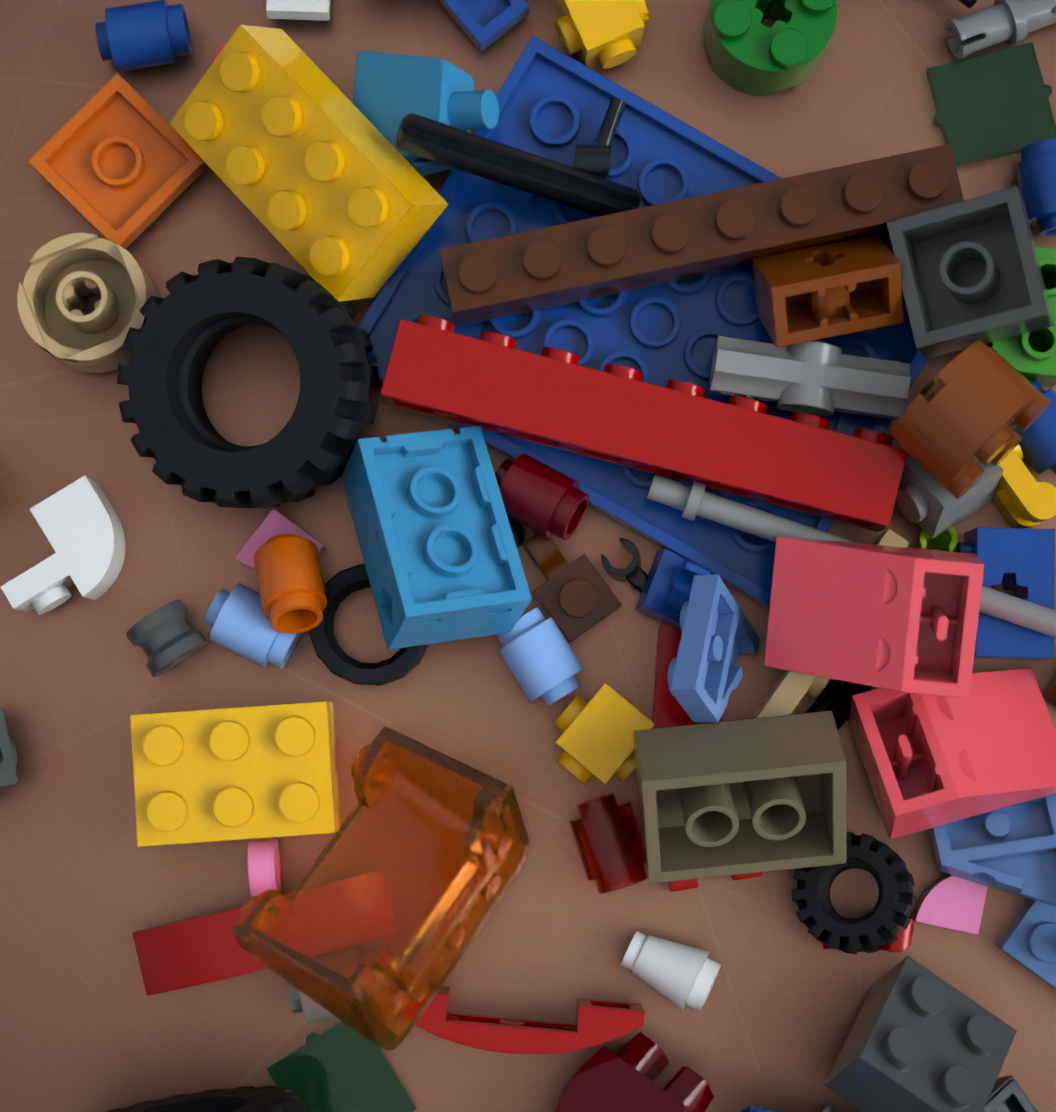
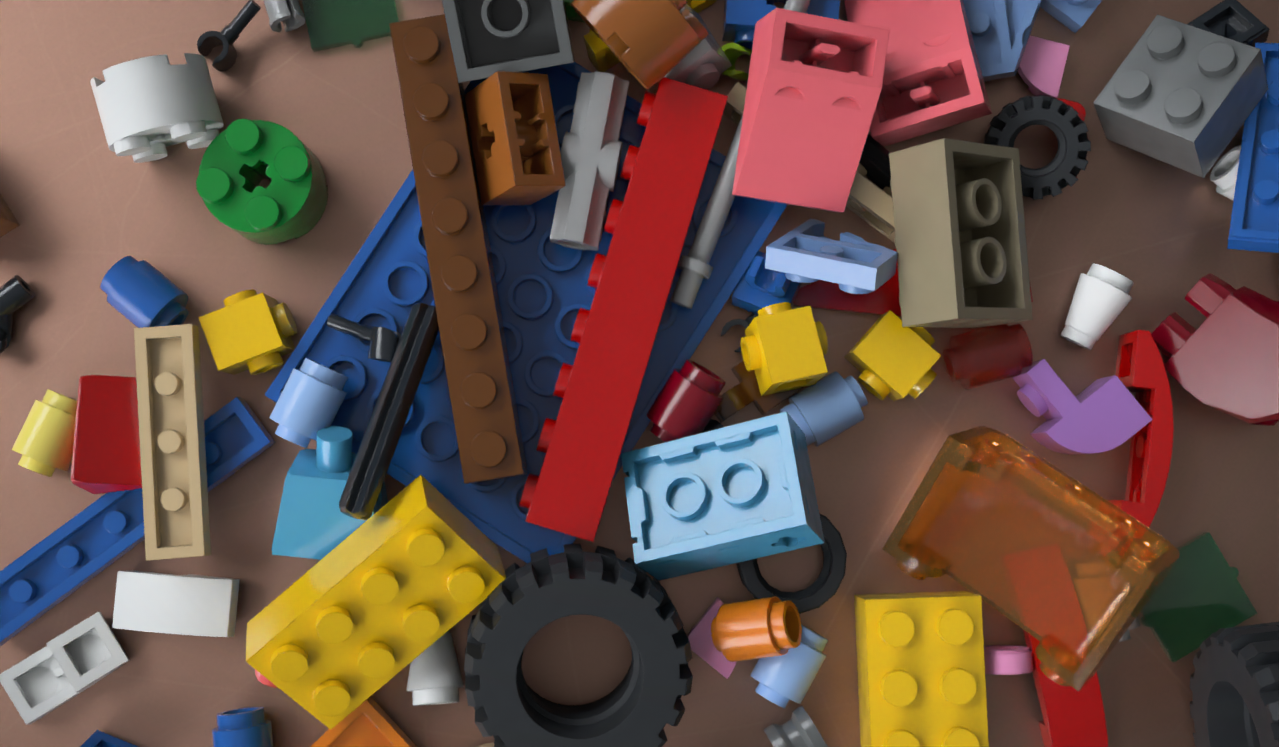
camera: 90 degrees left, 0 degrees up
none -> light blue brick [269,358,348,448]
none -> white cone [406,630,464,706]
none -> yellow brick [740,302,828,396]
none -> medium lavender brick [1012,359,1152,455]

